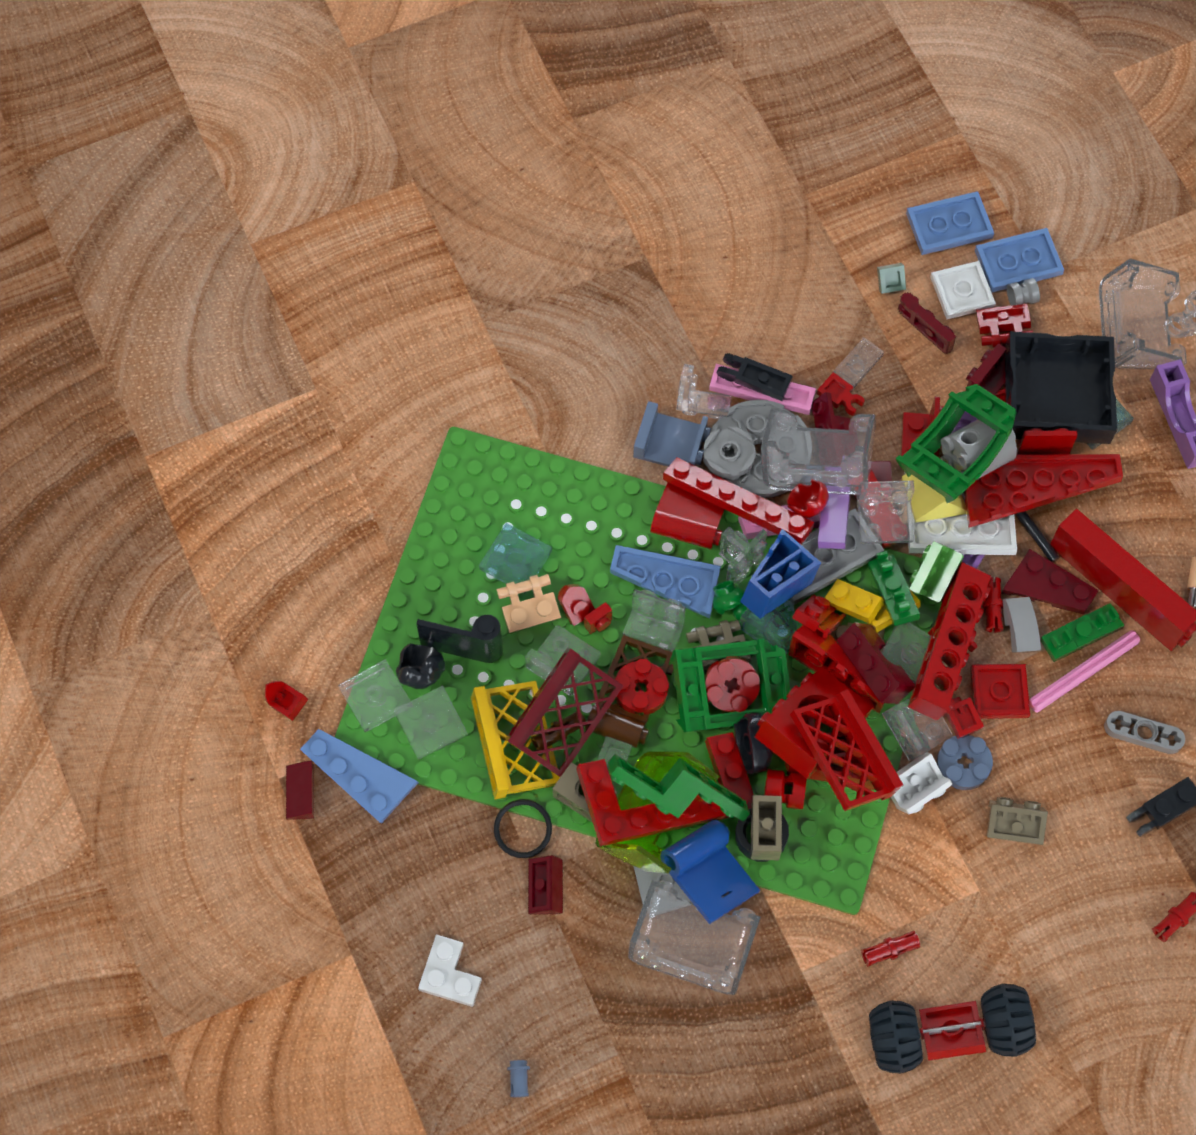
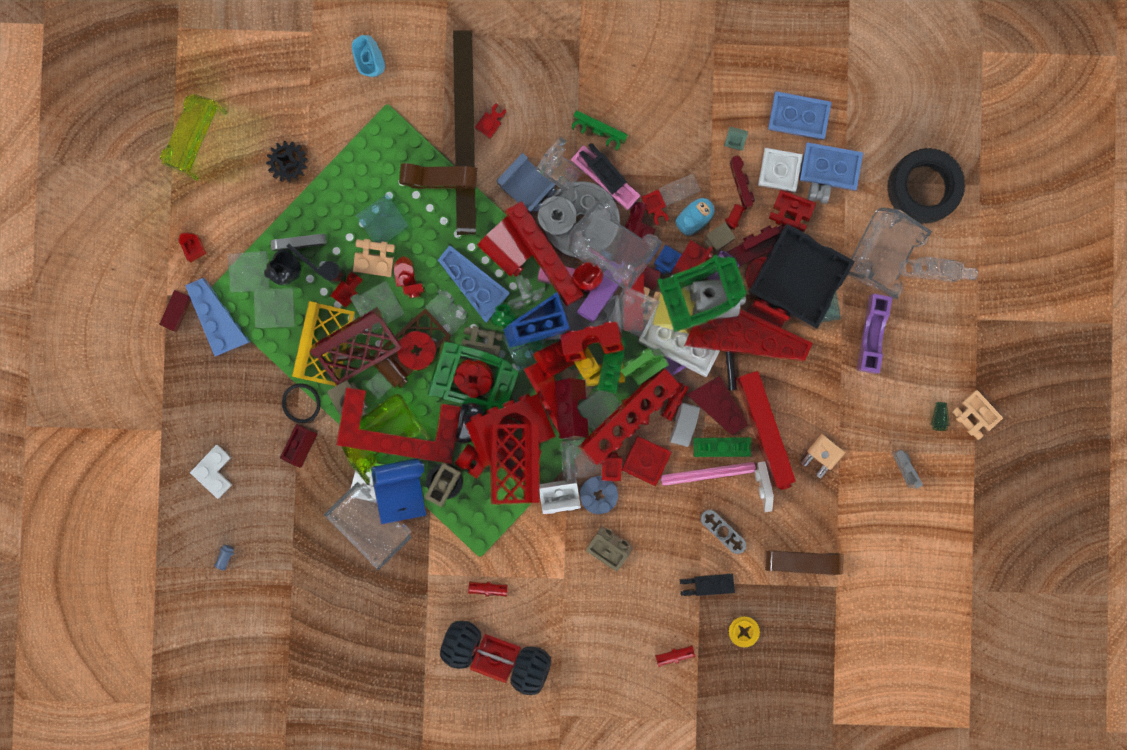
camera: 25 degrees right, 20 degrees up
green bracket [608,754,750,822] -> none
none -> clear neon green windscreen [160,94,227,181]
none -> black gear [266,141,309,183]
none -> light grey beam [270,234,327,251]
none -> red plate [330,272,363,308]
none -> medium azure piece [352,35,385,77]
none -> reddish brown beam [399,163,477,189]
none -> dark brown beam [453,30,476,235]
none -> red plate [475,103,506,139]
none -> red arch [560,321,624,363]
none -> green plate [572,110,628,151]
none -> blue bracket [653,245,682,275]
none -> medium azure piece [675,198,715,236]
none -> dark tan brick [704,222,736,252]
none -> red pin [725,204,745,230]
none -> white wing [754,461,774,512]
none -> black tyre [887,148,965,224]

